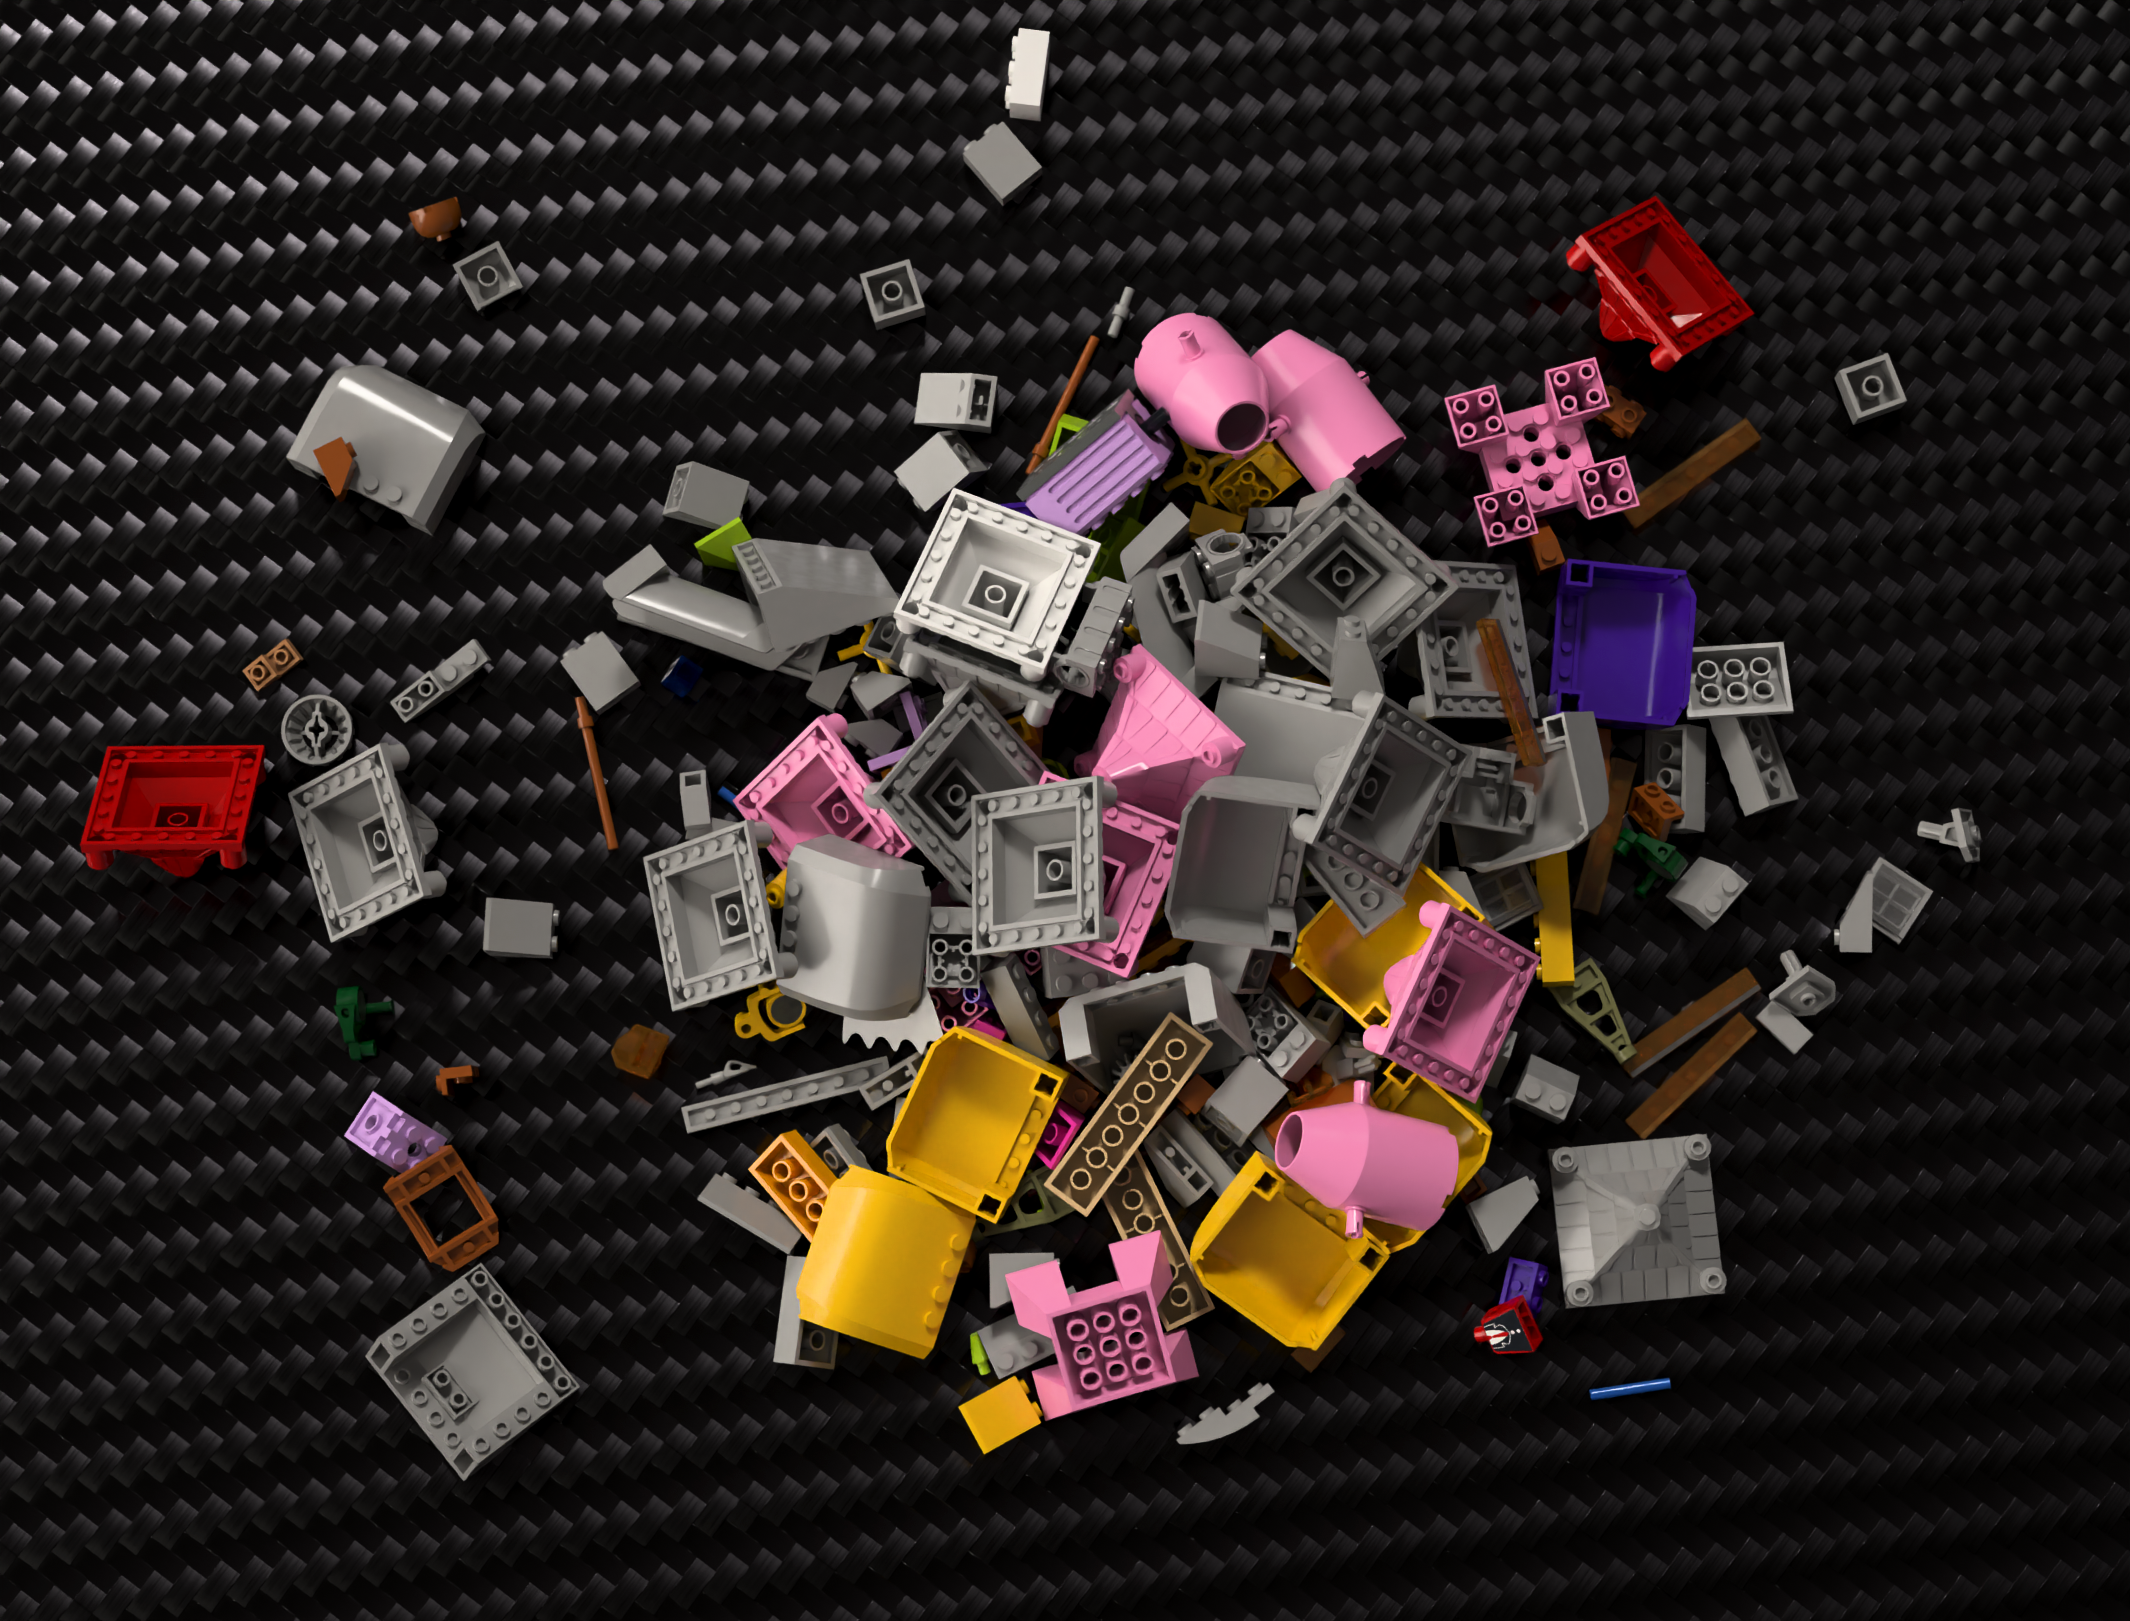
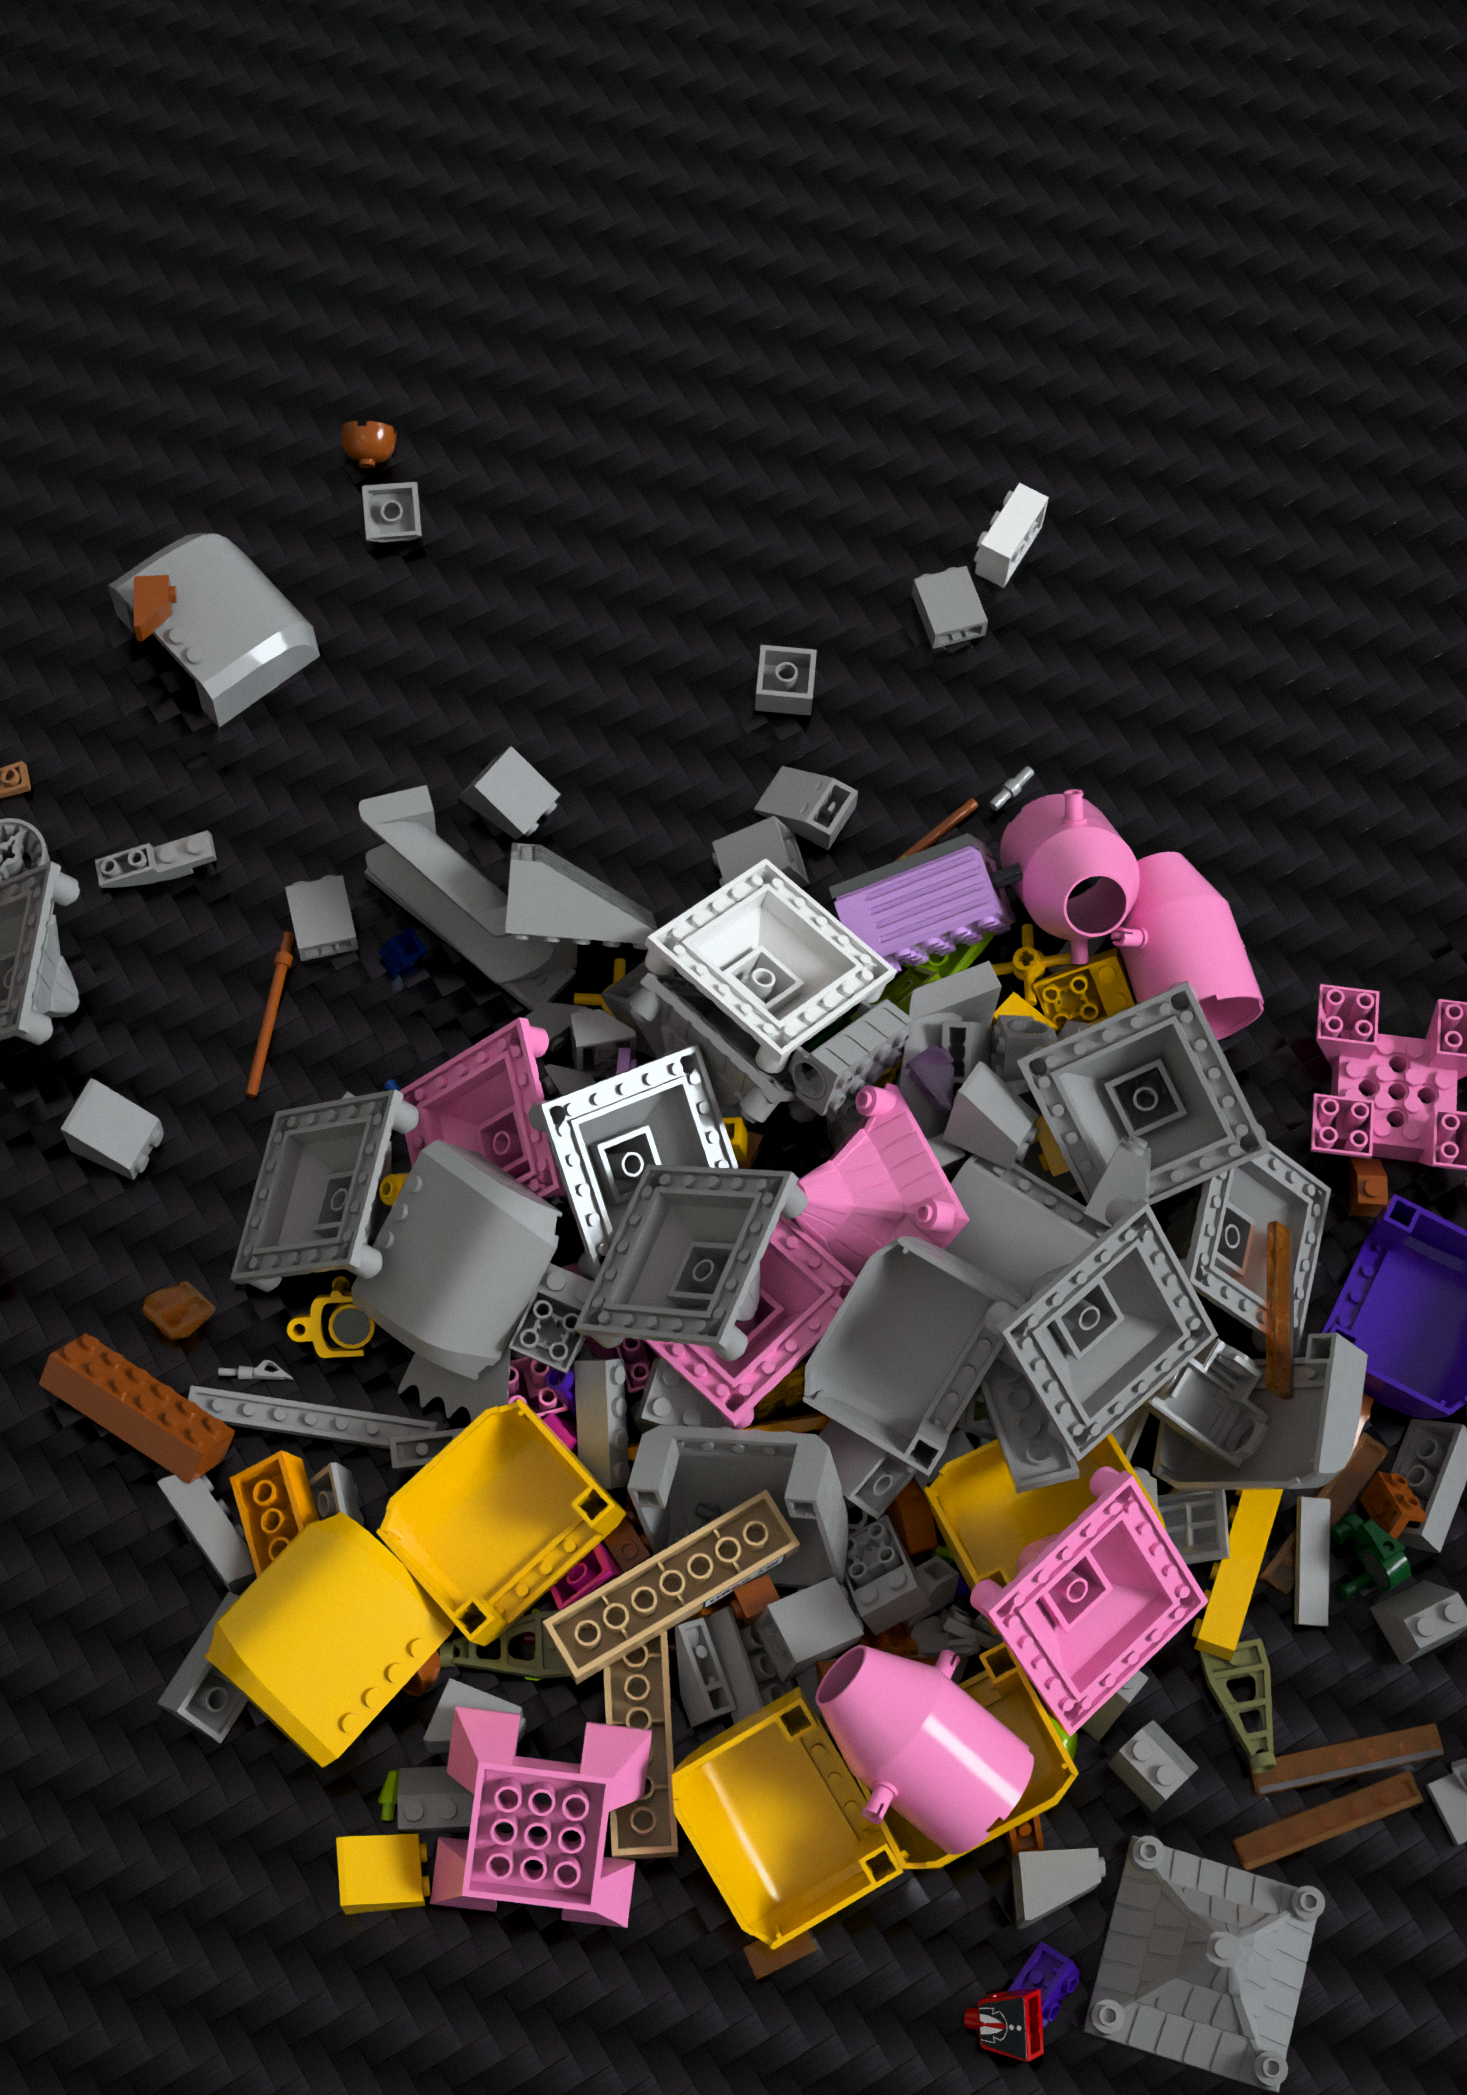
camera: 15 degrees right, 15 degrees down
light grey slope [680,770,712,831] -> none
lime slope [694,517,752,572] -> none
light grey slope [1176,1382,1275,1444] -> none
none -> dark orange brick [39,1333,235,1484]
none -> clear purple slope [903,1044,954,1118]
none -> light grey tile [1294,1496,1330,1627]

